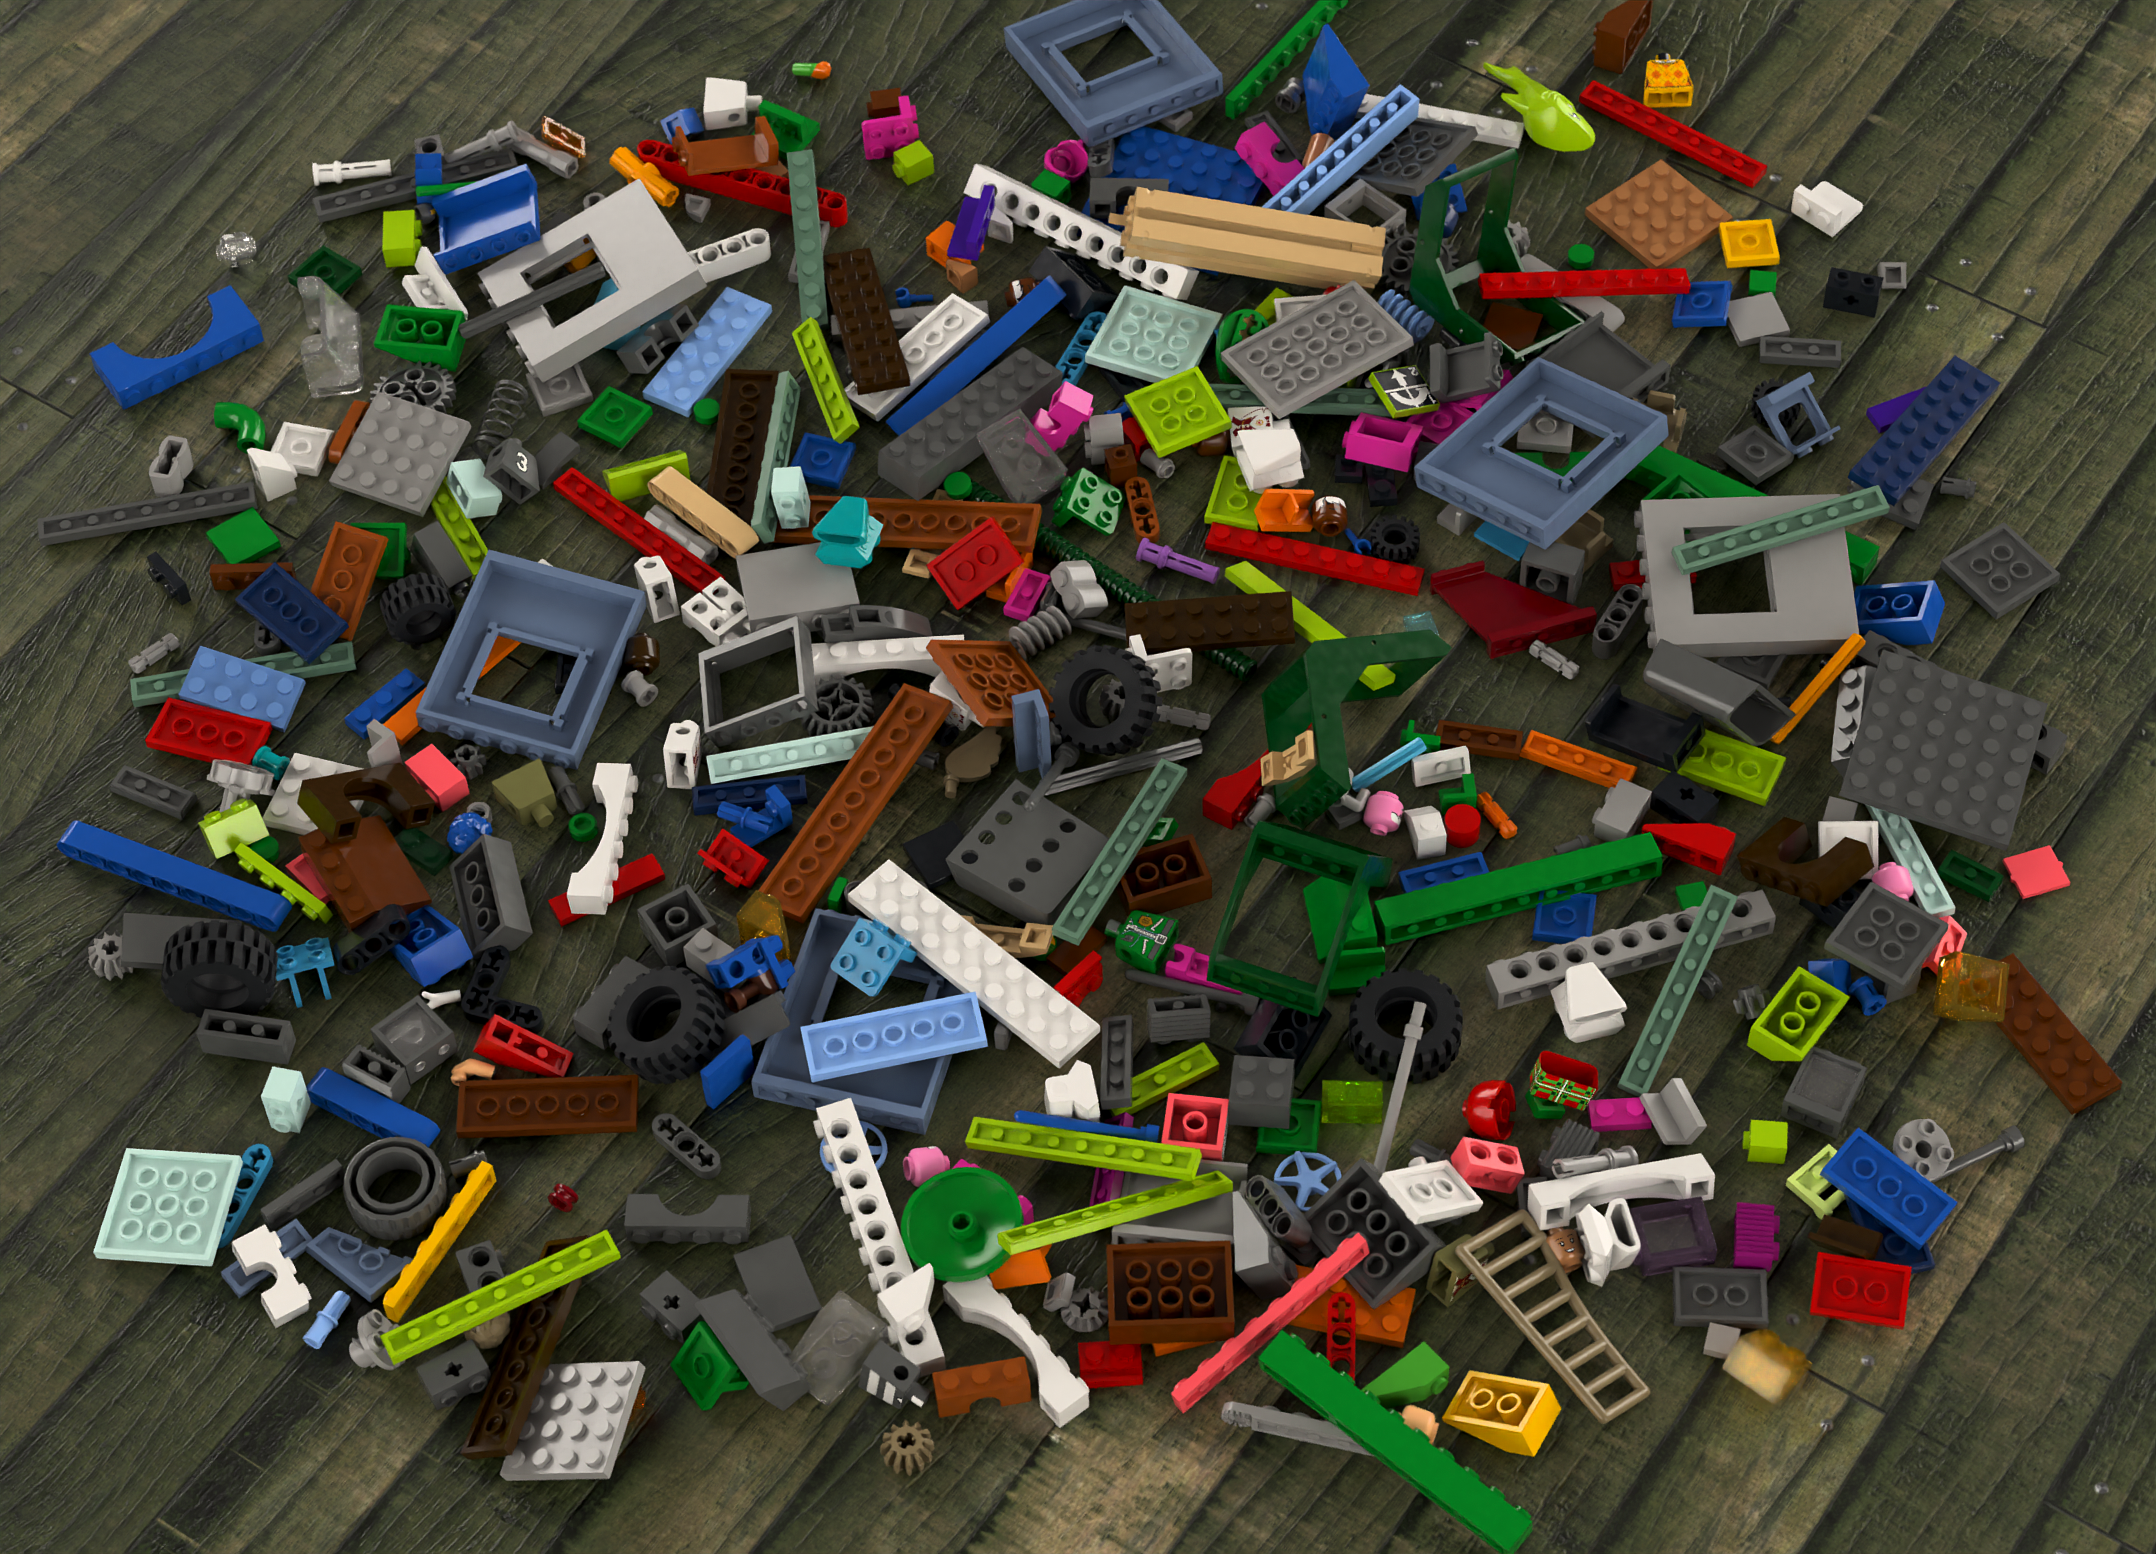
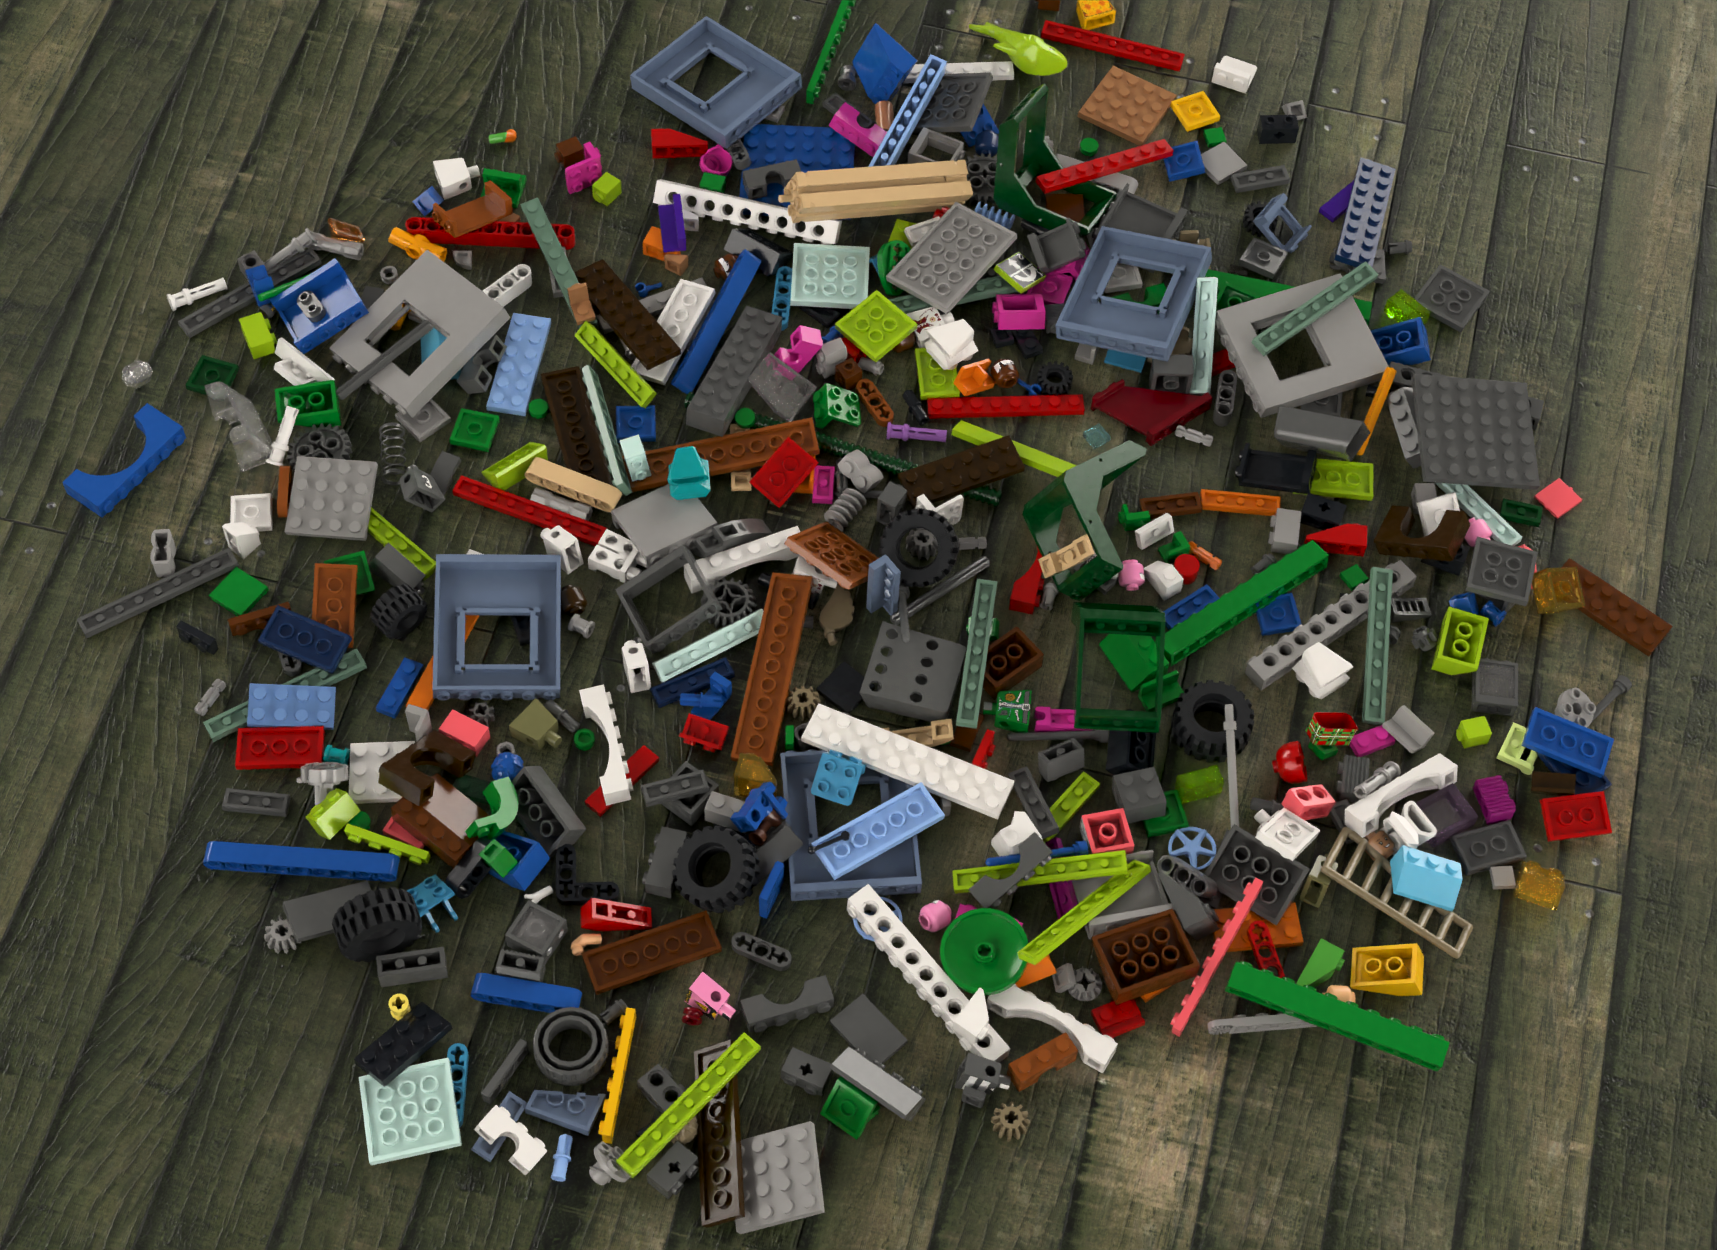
camera: 25 degrees left, 5 degrees up
green cylinder [214,402,265,454] -> none
light aqua brick [261,1067,311,1133] -> none
light aqua brick [446,459,502,519] -> none
clear slope [790,1290,889,1406] -> none
medium azure axle [1352,737,1427,792] -> none
none -> white pin [266,406,299,467]
none -> dark grey plate [297,291,326,322]
none -> black plate [354,1002,452,1087]
none -> light yellow bush [388,994,411,1021]
none -> arch [465,776,518,840]
none -> green panel [478,839,518,878]
none -> medium nougat bracket [567,283,596,326]
none -> dark grey tile [641,770,709,807]
none -> red slope [651,128,708,159]
none -> bright pink torso [685,972,737,1021]
none -> dark tan gear [786,684,821,721]
none -> black hinge [807,831,850,855]
none -> dark grey brick [876,482,907,525]
none -> black axle [902,390,930,425]
none -> dark grey tile [961,1085,987,1108]
none -> dark grey arch [968,832,1053,909]
none -> light aqua plate [1189,277,1218,395]
none -> clear neon green brick [1384,289,1430,325]
none -> dark grey slope [1390,598,1432,623]
none -> medium azure slope [1390,845,1463,912]

